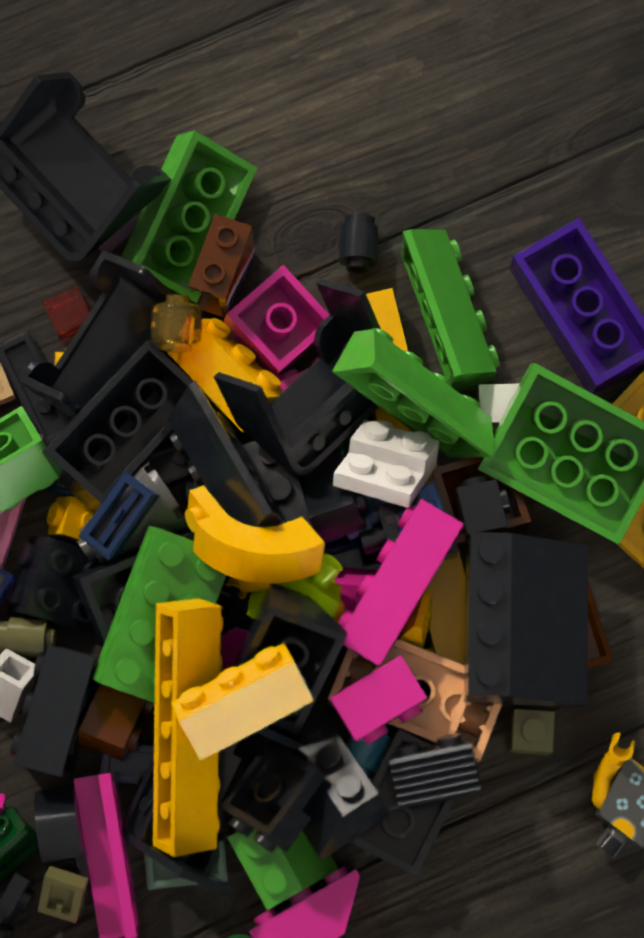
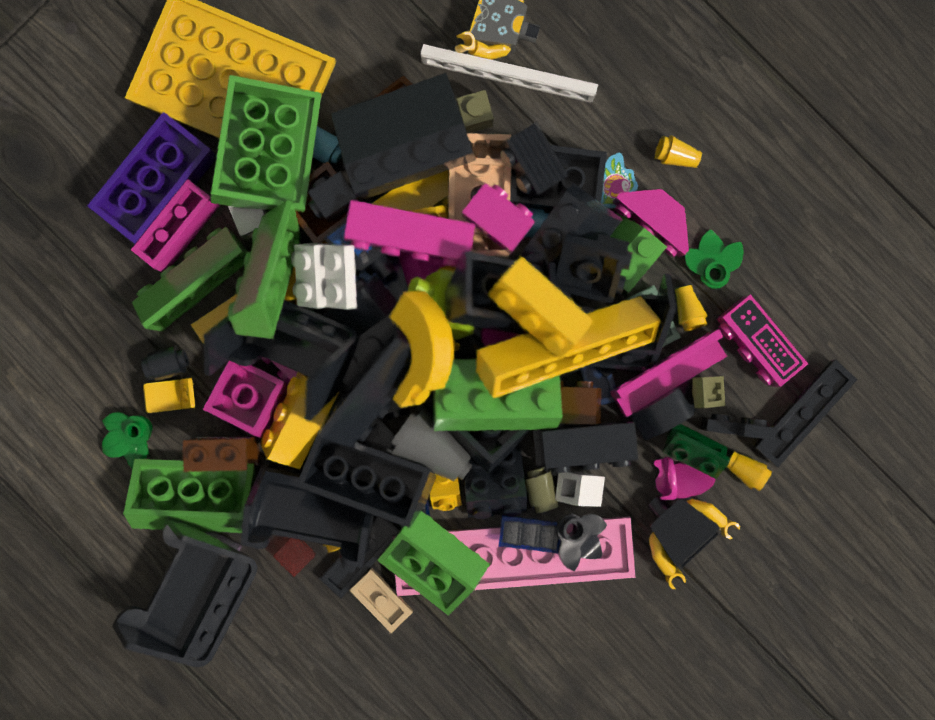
camera: 115 degrees left, 10 degrees up
dark blue tile [79,471,160,561] -> none
clear yellow head [151,295,202,353] -> none
none -> green plate [102,412,153,469]
none -> dark pink brick [131,179,220,272]
none -> yellow bracket [143,378,195,413]
none -> medium azure brick [313,126,342,165]
none -> white tile [421,44,598,103]
none -> sticker [601,153,638,208]
none -> yellow cone [675,285,708,331]

